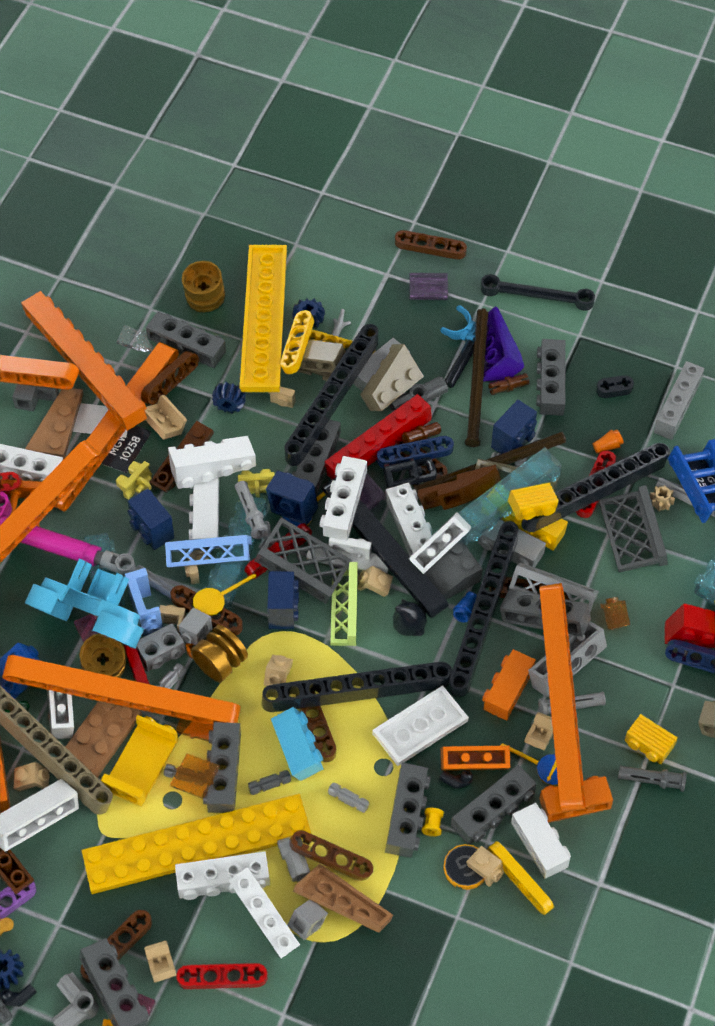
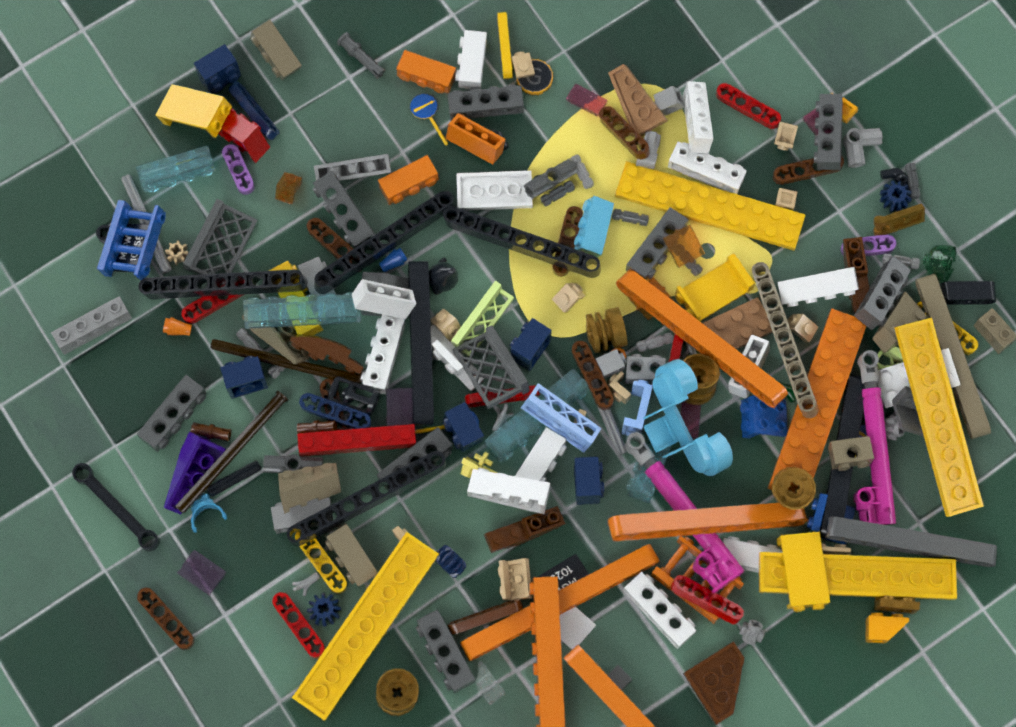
camera: 145 degrees left, 15 degrees up
medium nougat wing [25,388,83,459] -> none
light yellow hips [116,461,152,500] -> none
yellow piece [193,574,256,616] -> none
light grey pin [235,481,269,539] -> none
yellow beam [280,310,314,374] -> none
white brick [320,456,367,541] -> none
dark grey brick [385,763,431,858] -> none
yellow bush [421,807,444,837] -> none
yellow brick [508,482,559,521] -> none
light grey fence [509,562,599,612] -> none
tan bracket [524,712,553,751] -> none
light grey pin [538,691,606,715] -> none
orange beam [540,583,586,812] -> none
black beam [596,375,634,398] -> none
yellow brick [625,714,678,764] -> none
none -> medium lavender beam [222,144,254,195]
none -> red beam [272,592,325,659]
none -> dark grey piece [524,159,578,199]
none -> dark grey axle [540,181,575,206]
none -> clear pink tile [566,83,607,117]
none -> tan tile [775,188,798,211]

